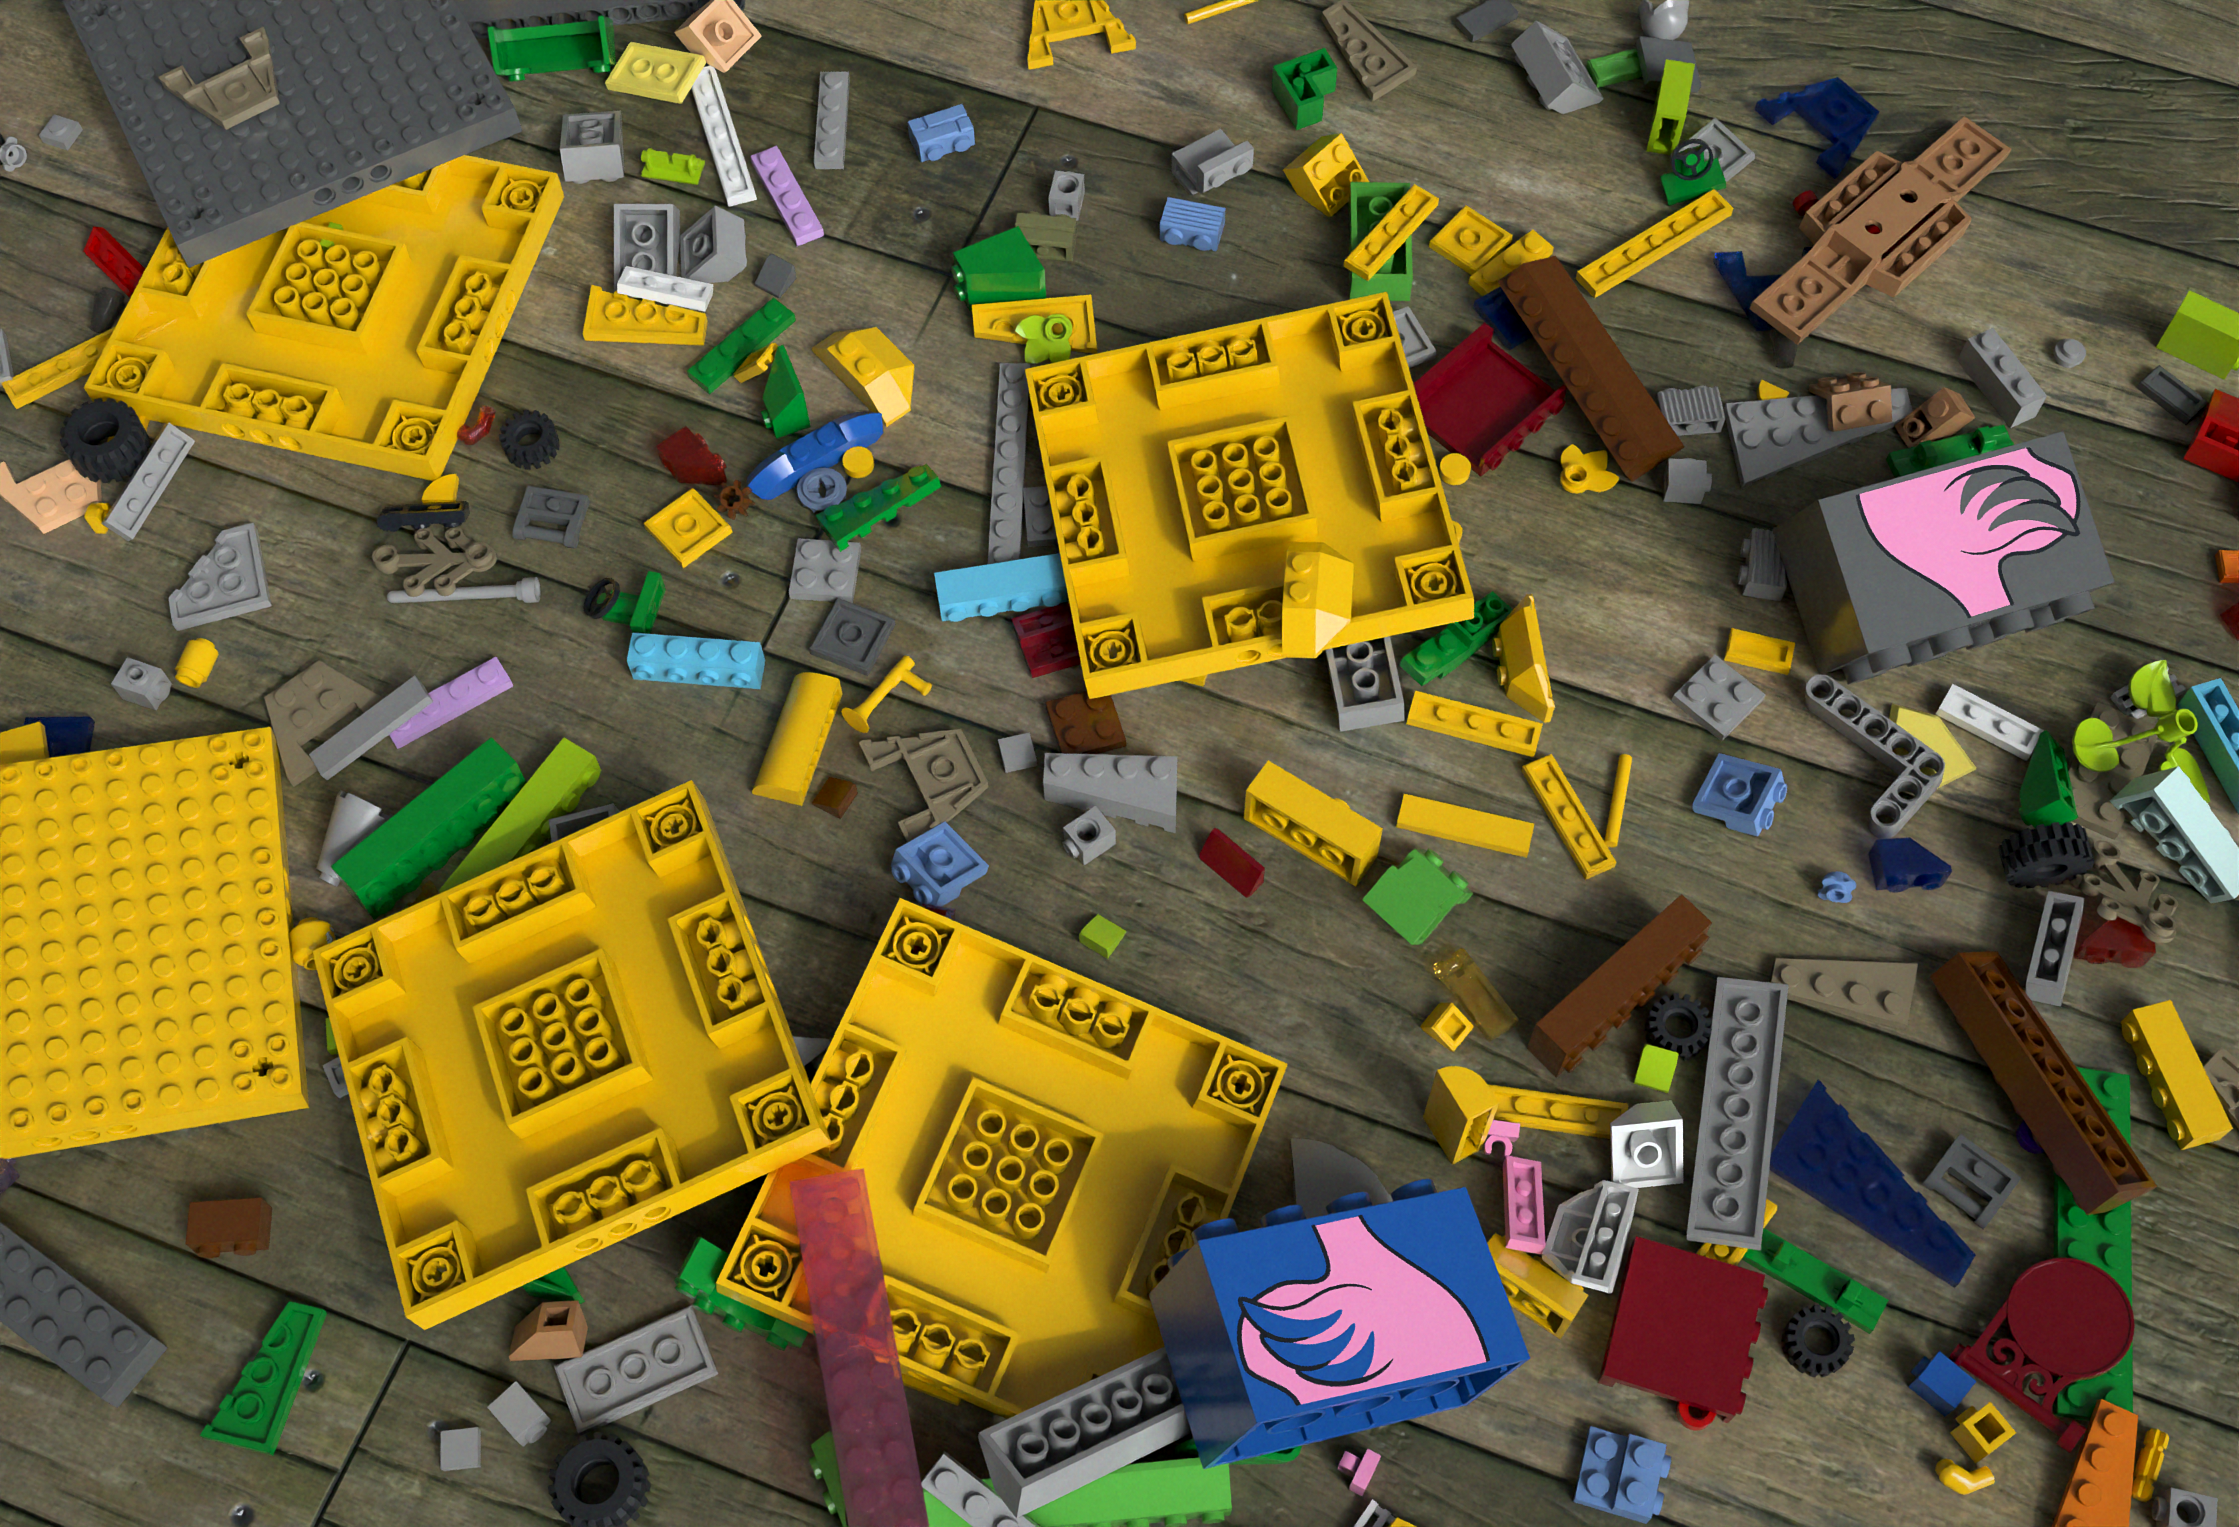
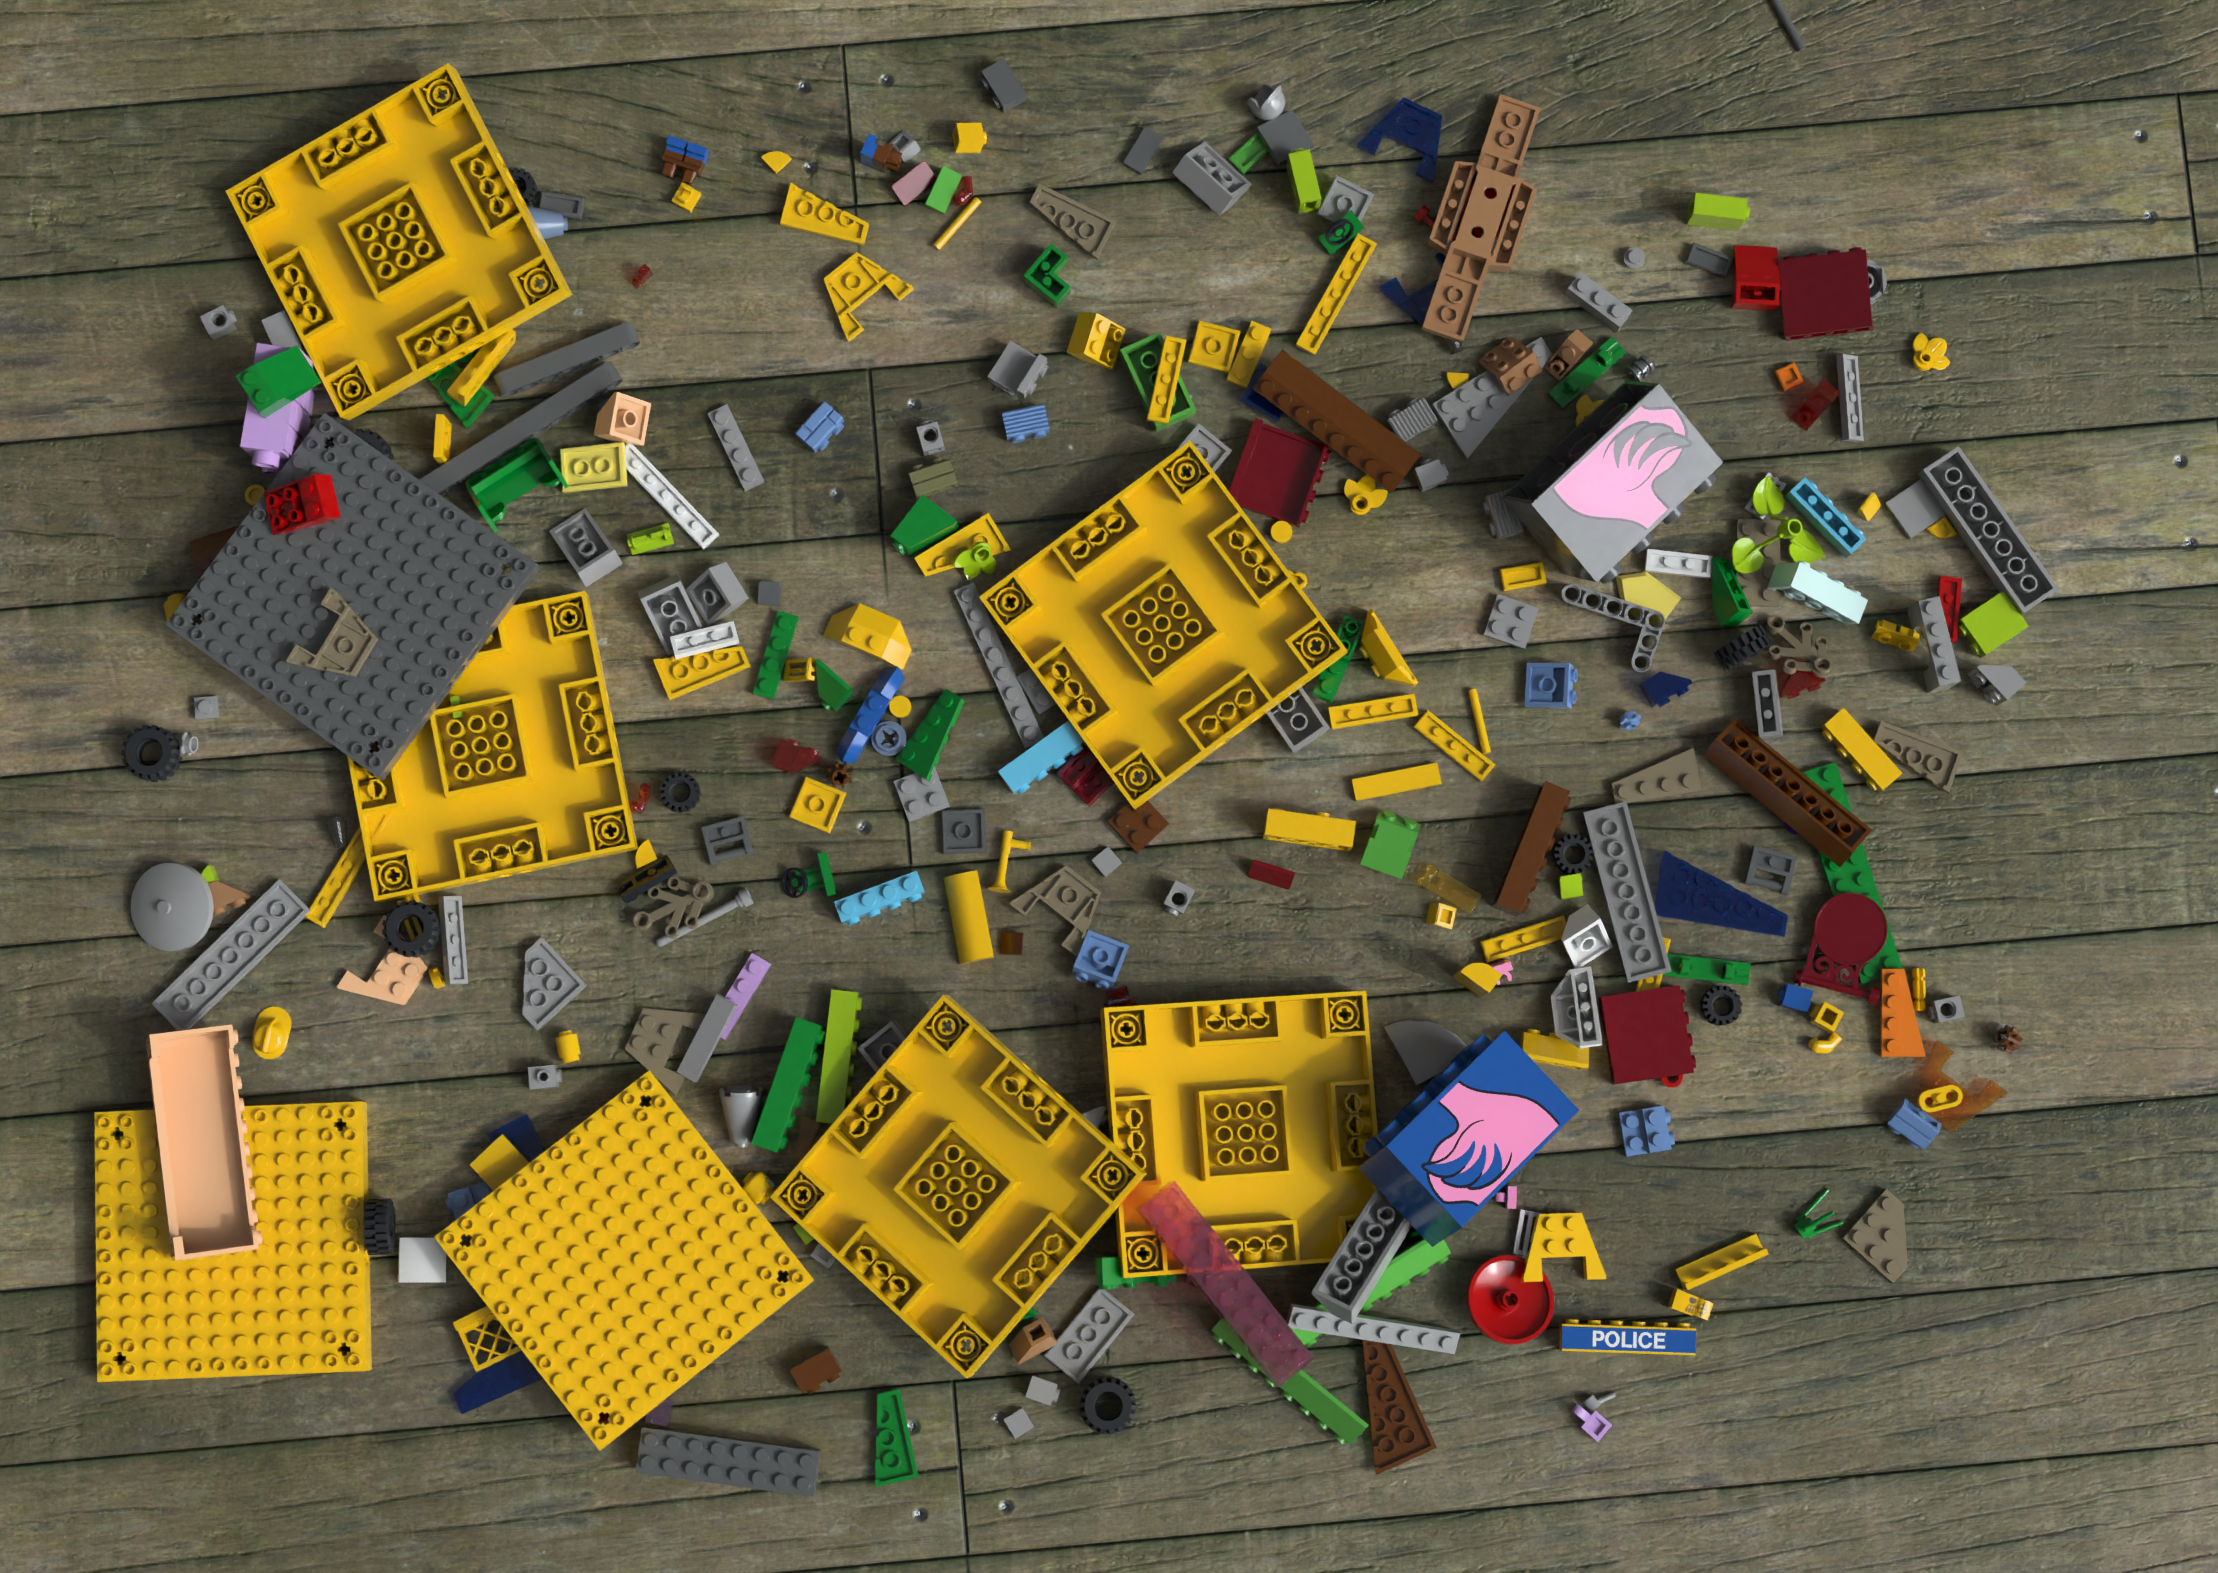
camera: 30 degrees left, 20 degrees up
red plate [83,226,145,298] -> none
lavender plate [750,146,824,246] -> none
light grey wedge [1043,753,1178,833] -> none
lime slope [1079,914,1126,959] -> none
yellow wedge [1282,542,1354,658] -> none
bright pink plate [1503,1156,1546,1254] -> none

